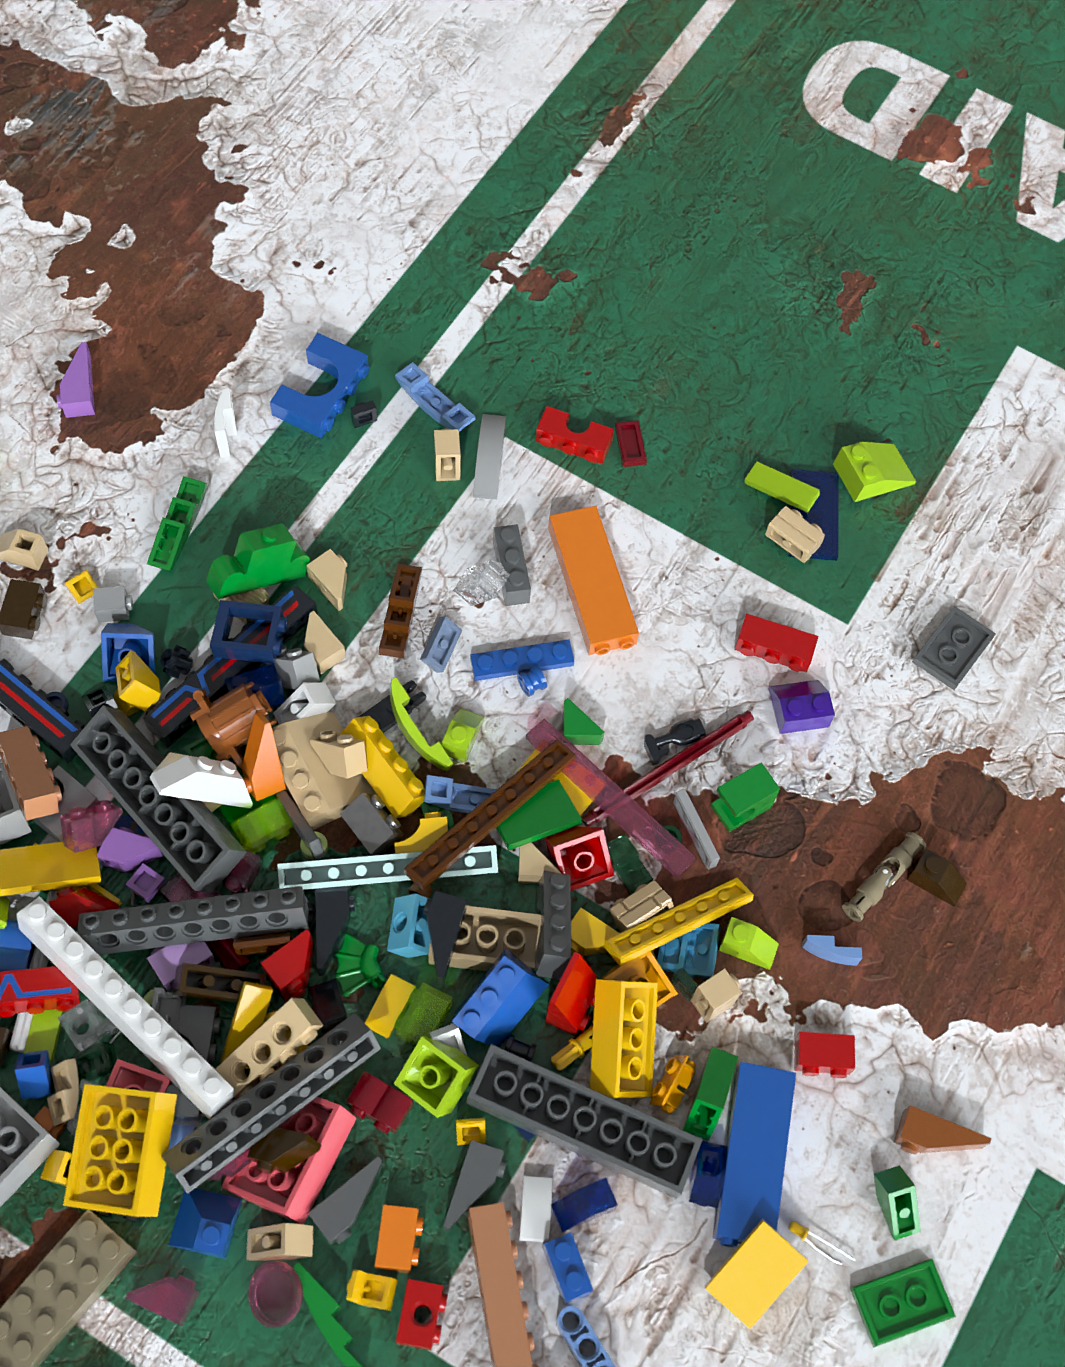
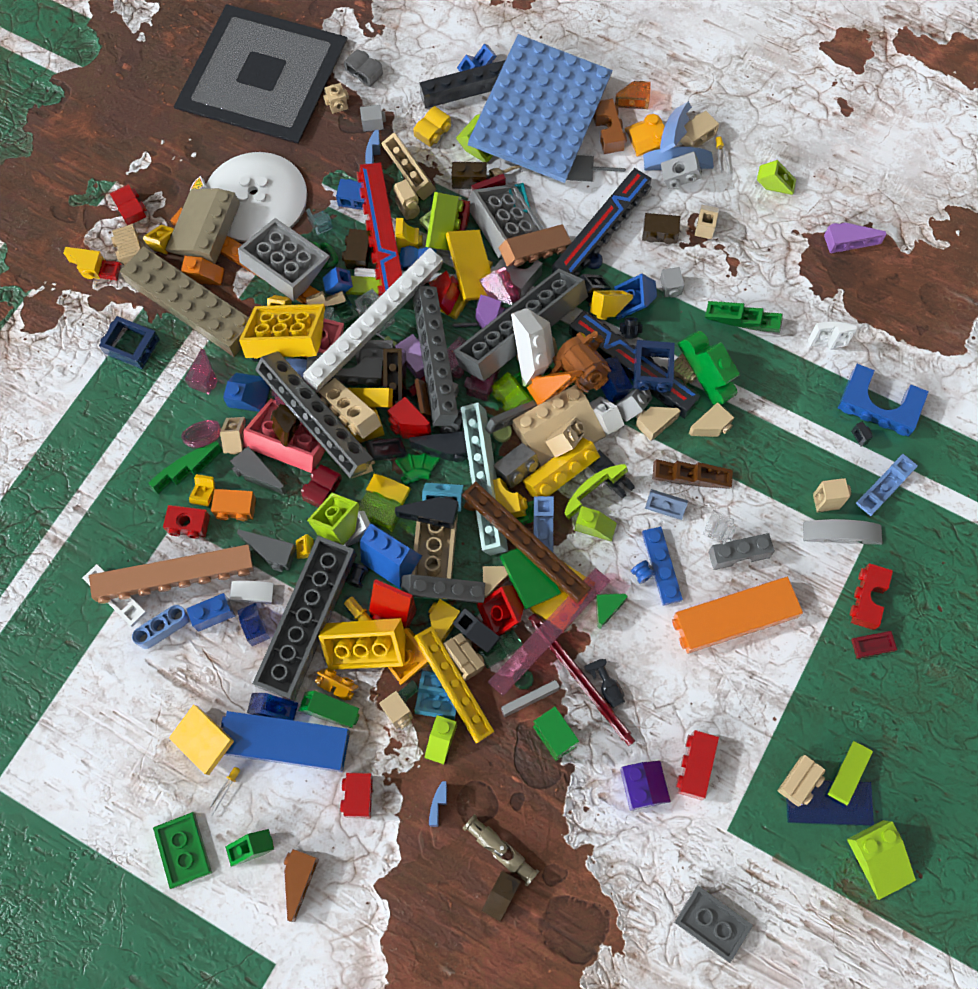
camera: 95 degrees right, 5 degrees up
yellow slope [63,569,99,604] -> none
medium lavender tile [125,863,166,903] -> none
none -> black slope [452,608,501,653]

